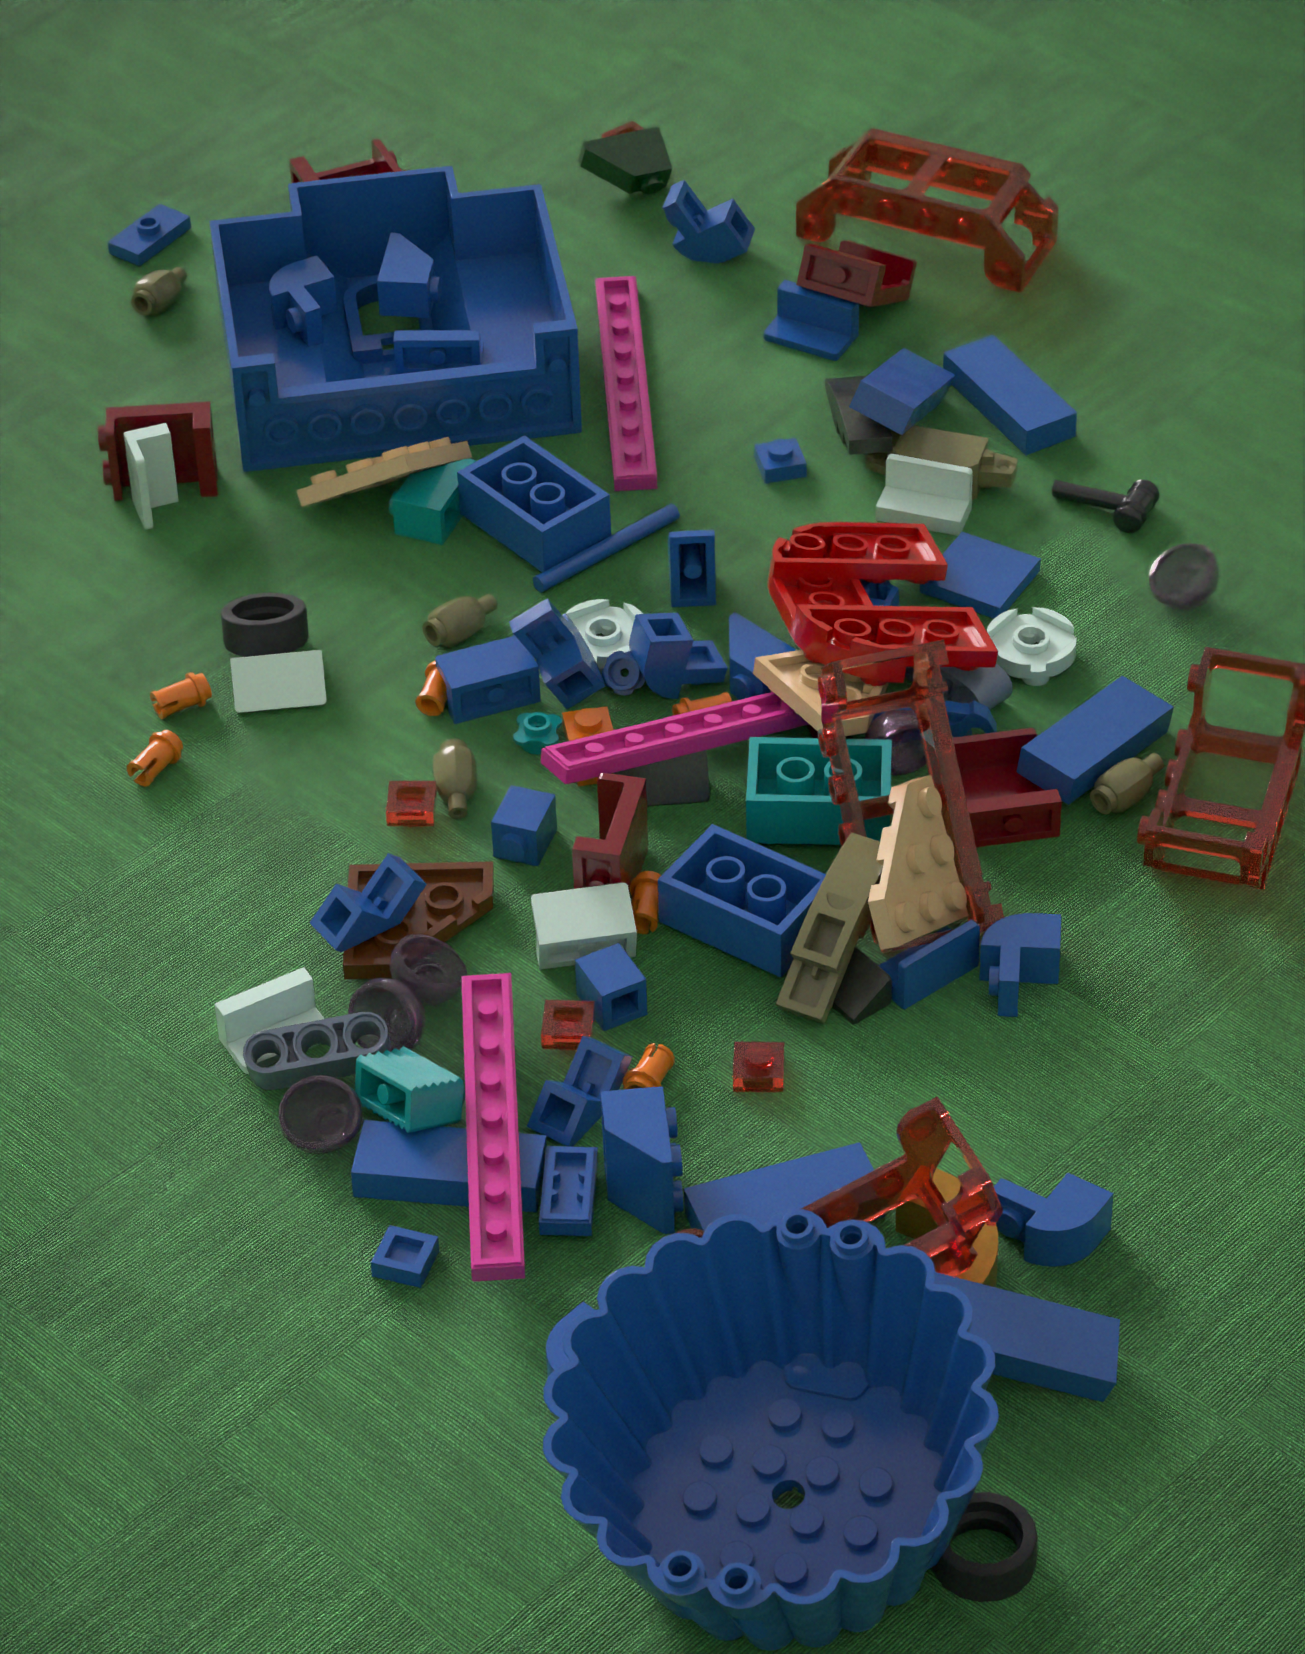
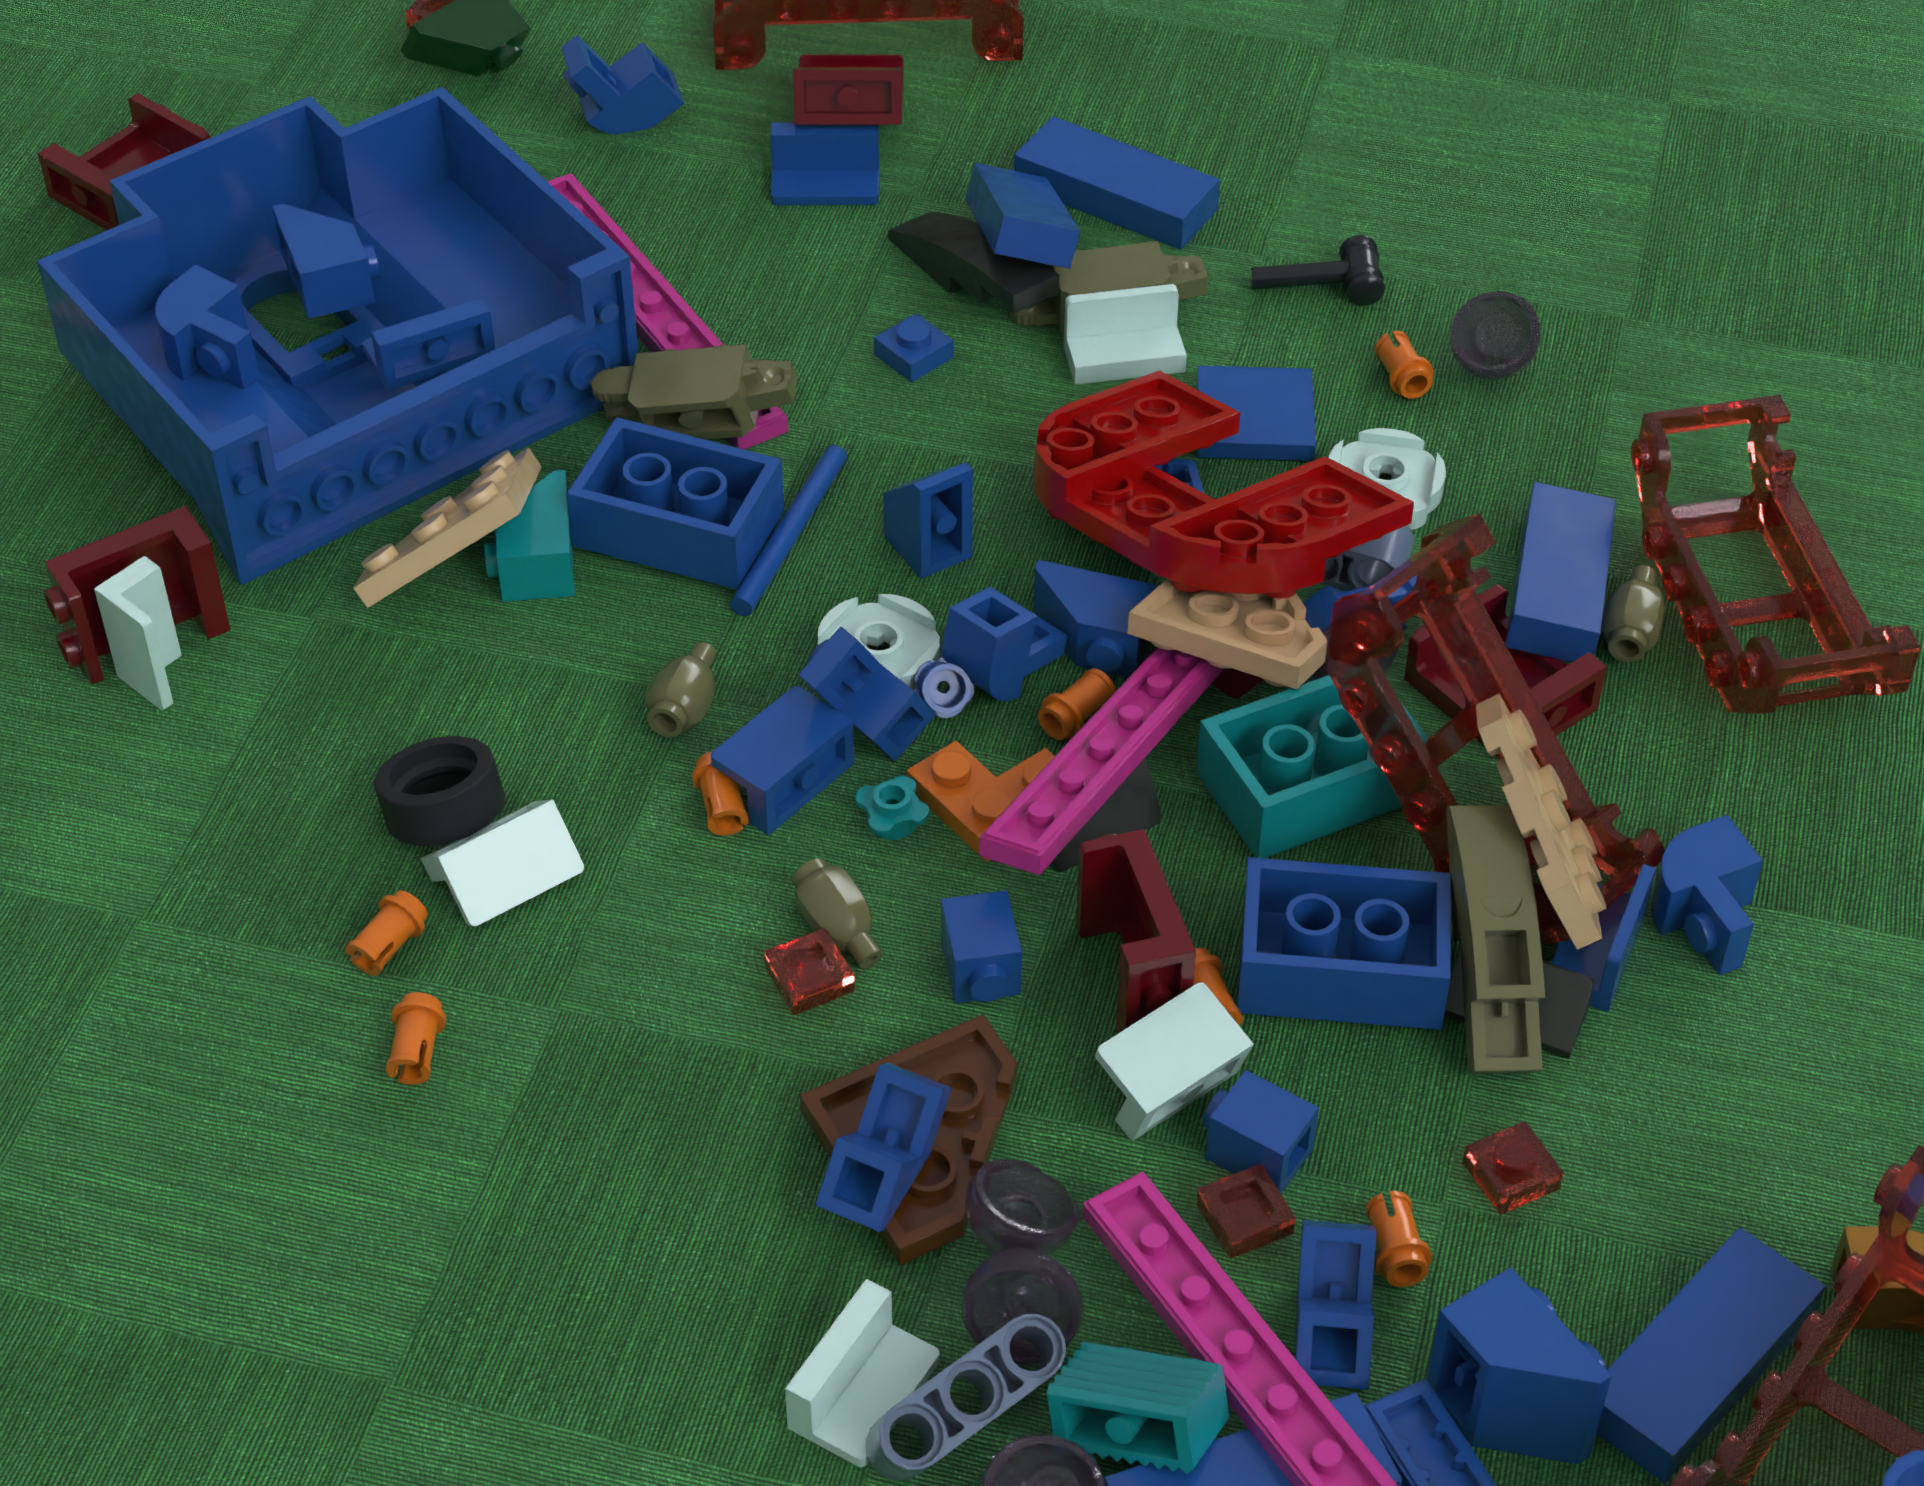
camera: 30 degrees left, 5 degrees up
none -> olive hinge [590,344,798,439]
none -> orange pin [1374,330,1434,399]

